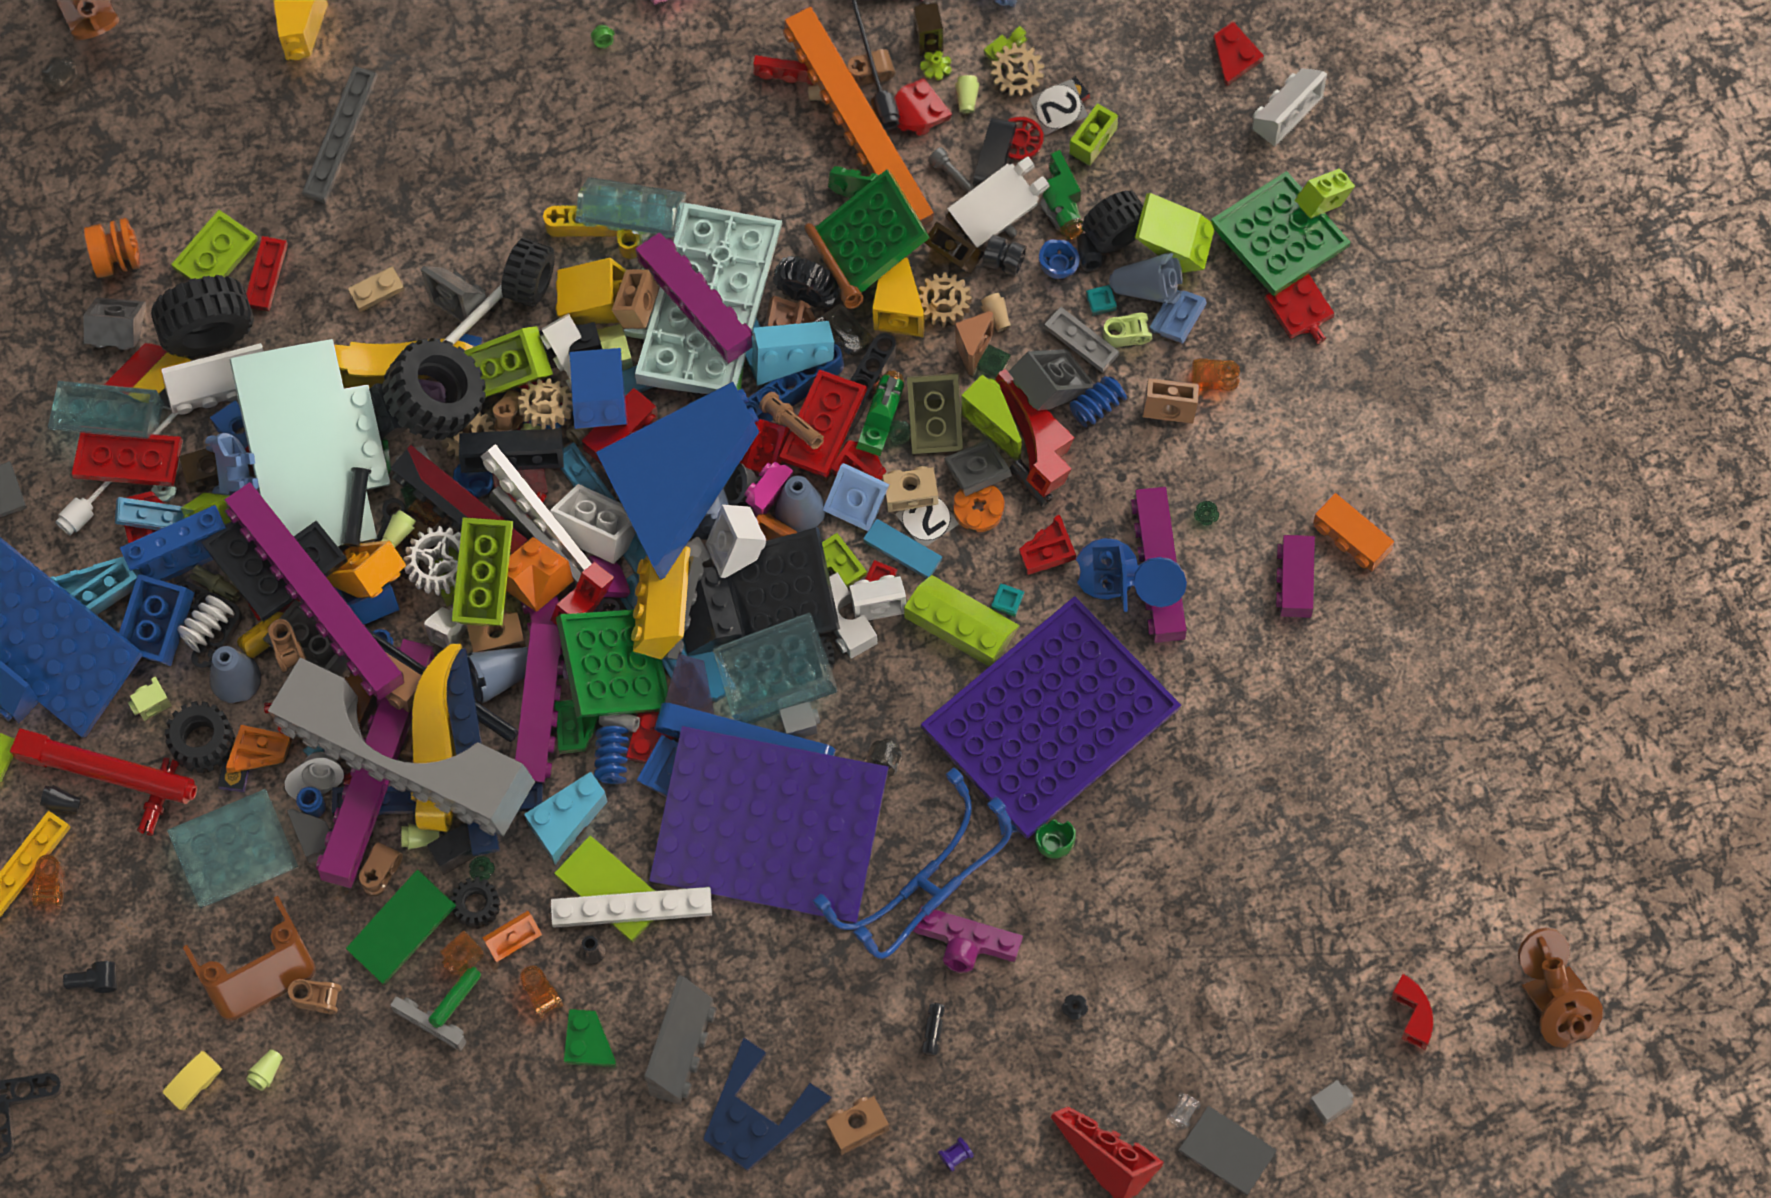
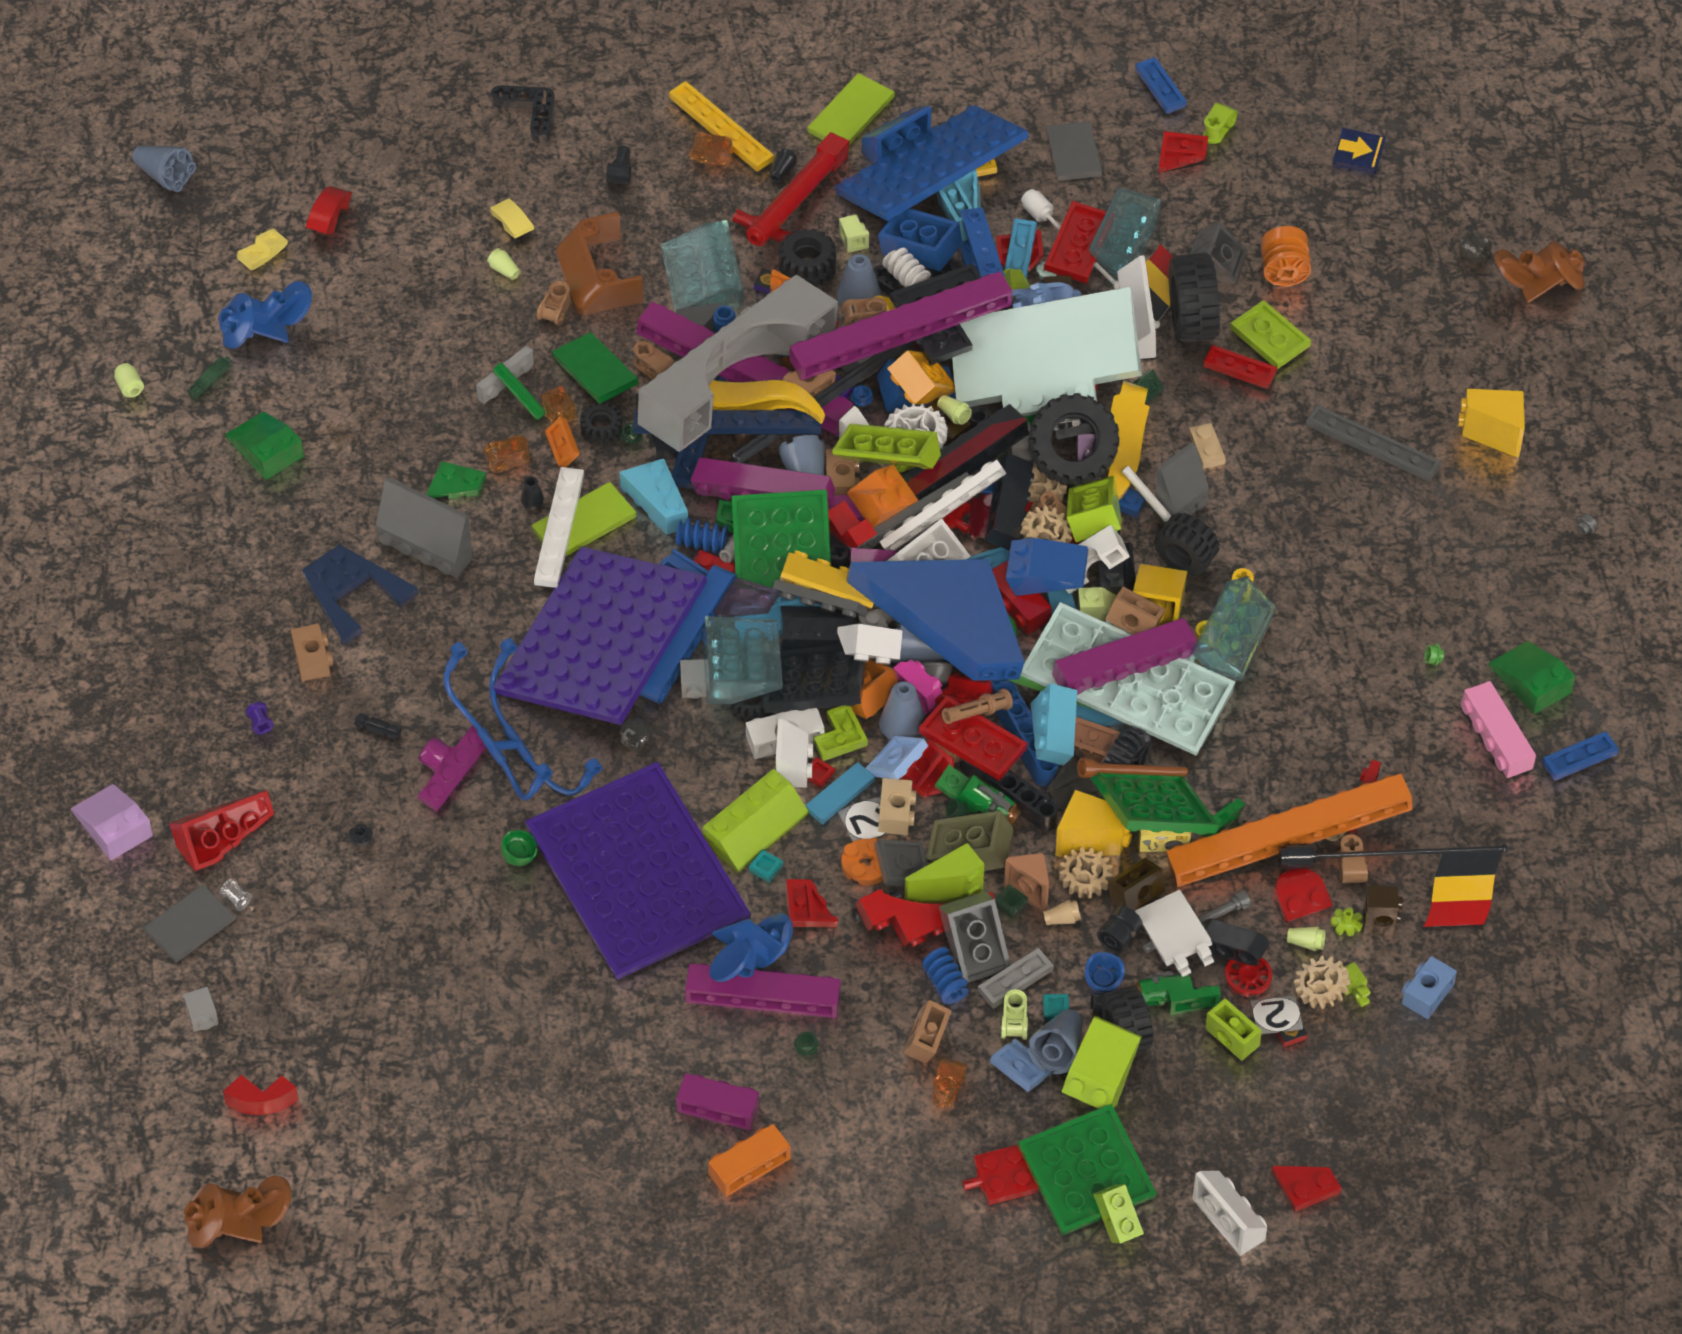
camera: 100 degrees right, 15 degrees down
black pin [343,467,372,547] -> none

